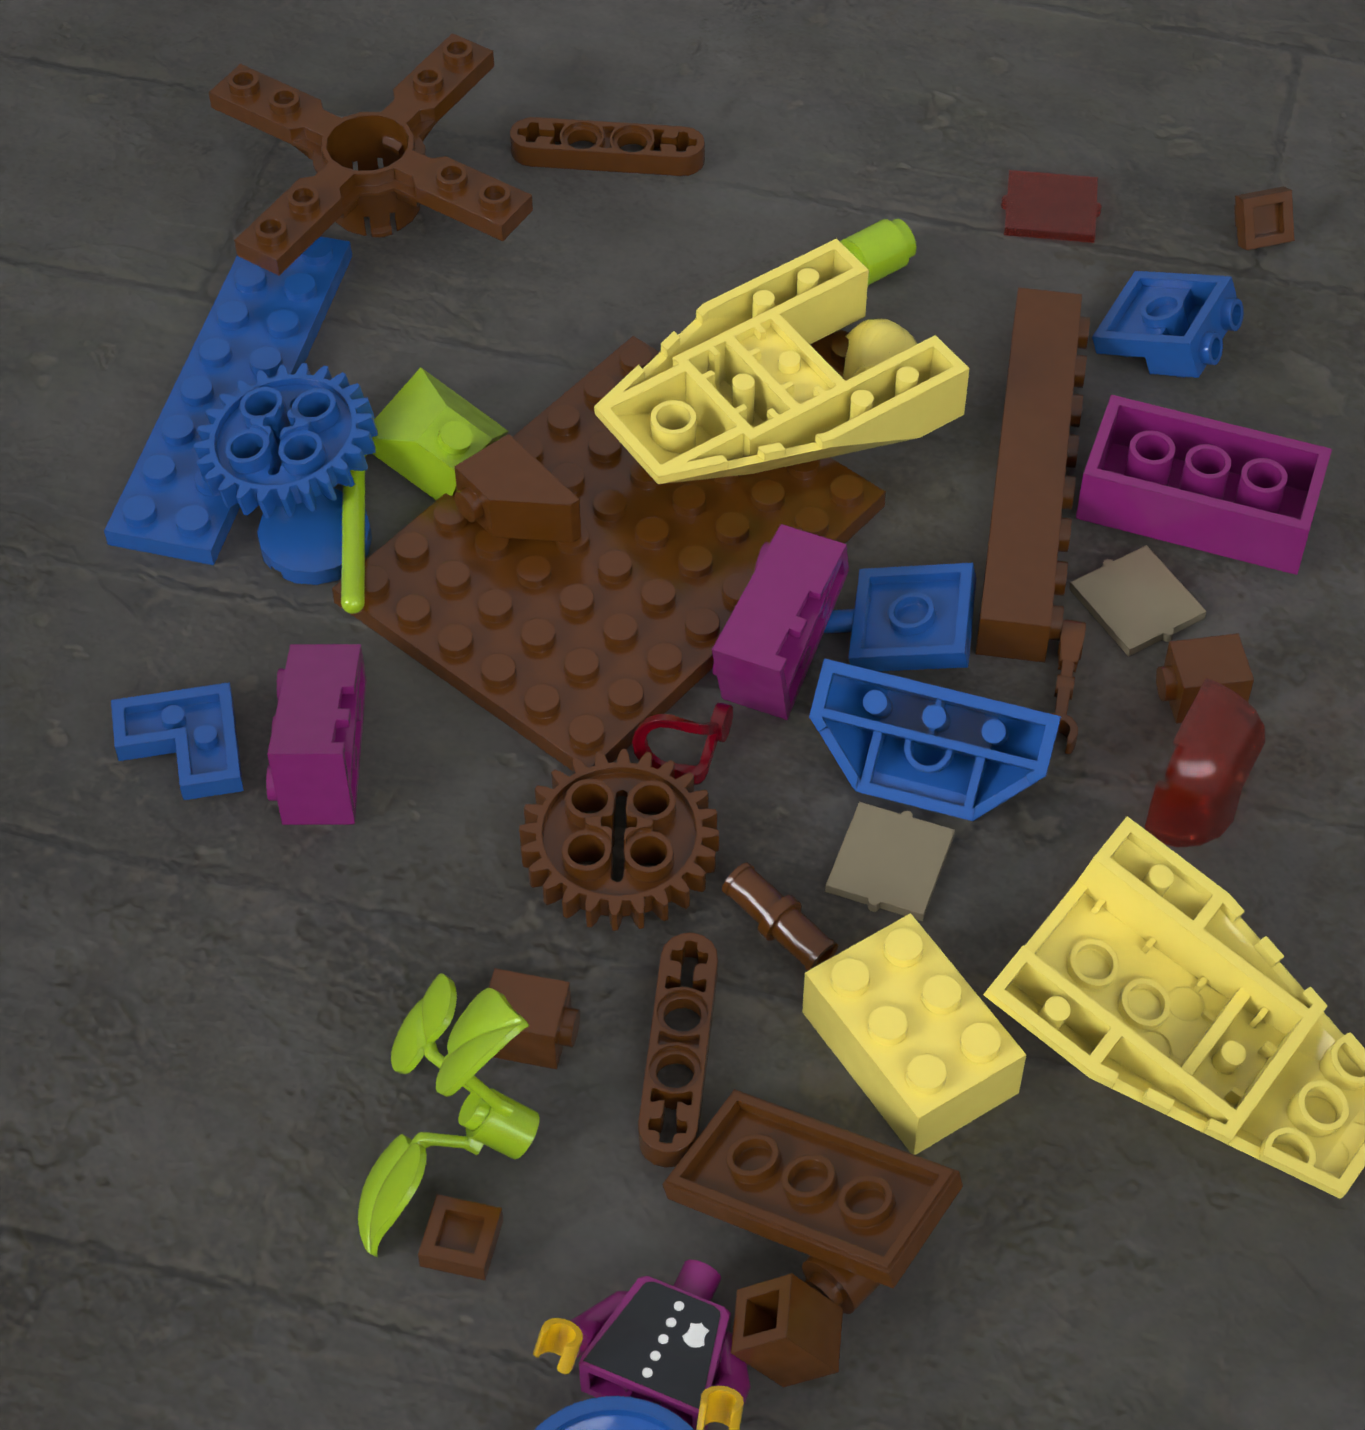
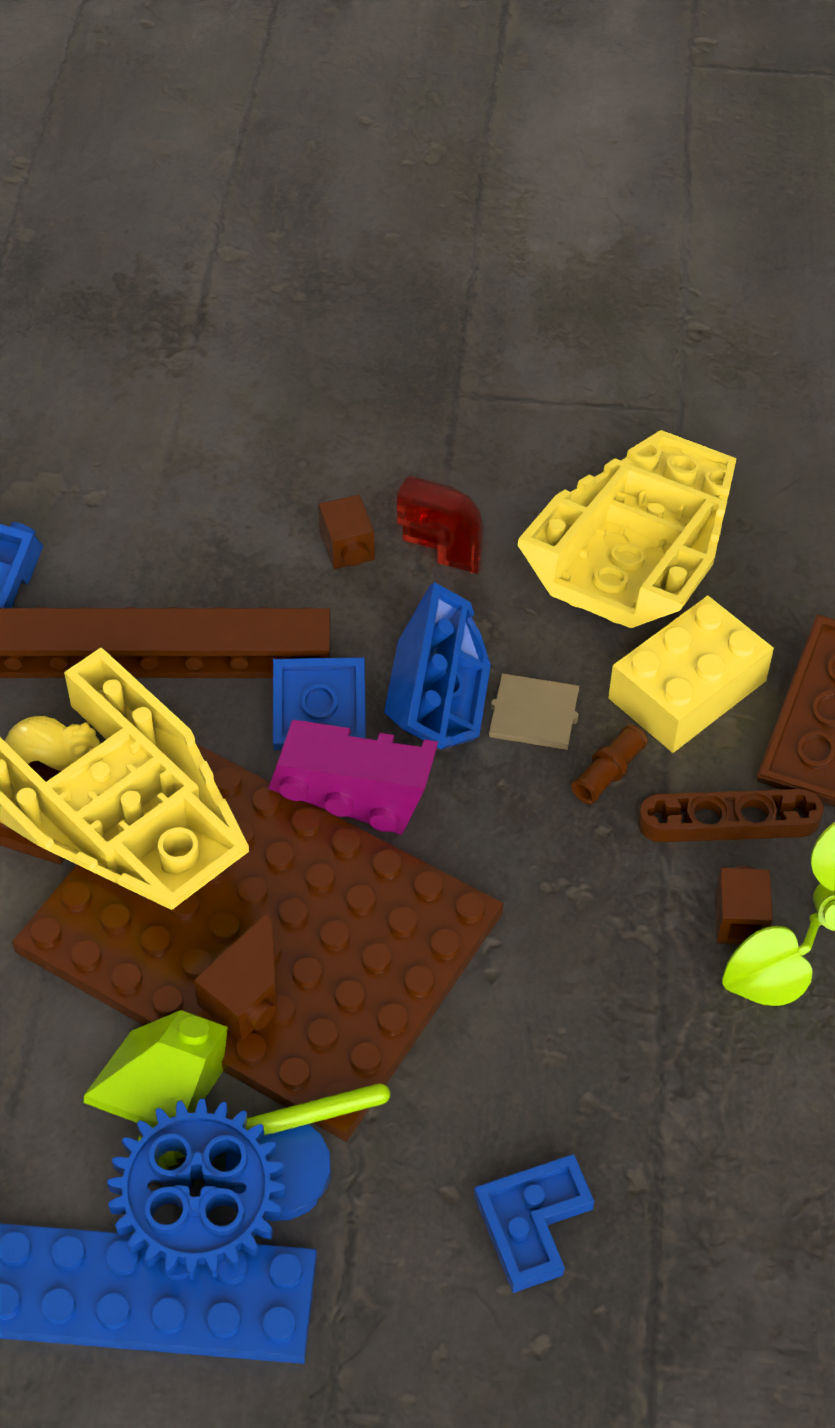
camera: 100 degrees left, 0 degrees up
magenta wedge [266,644,367,825] -> none
reddish brown gear [519,749,719,931] -> none
dark red piece [632,702,733,785] -> none
reddish brown piece [1051,619,1086,754] -> none
dark tan piece [1069,545,1207,657] -> none
magenta brick [1076,395,1332,575] -> none

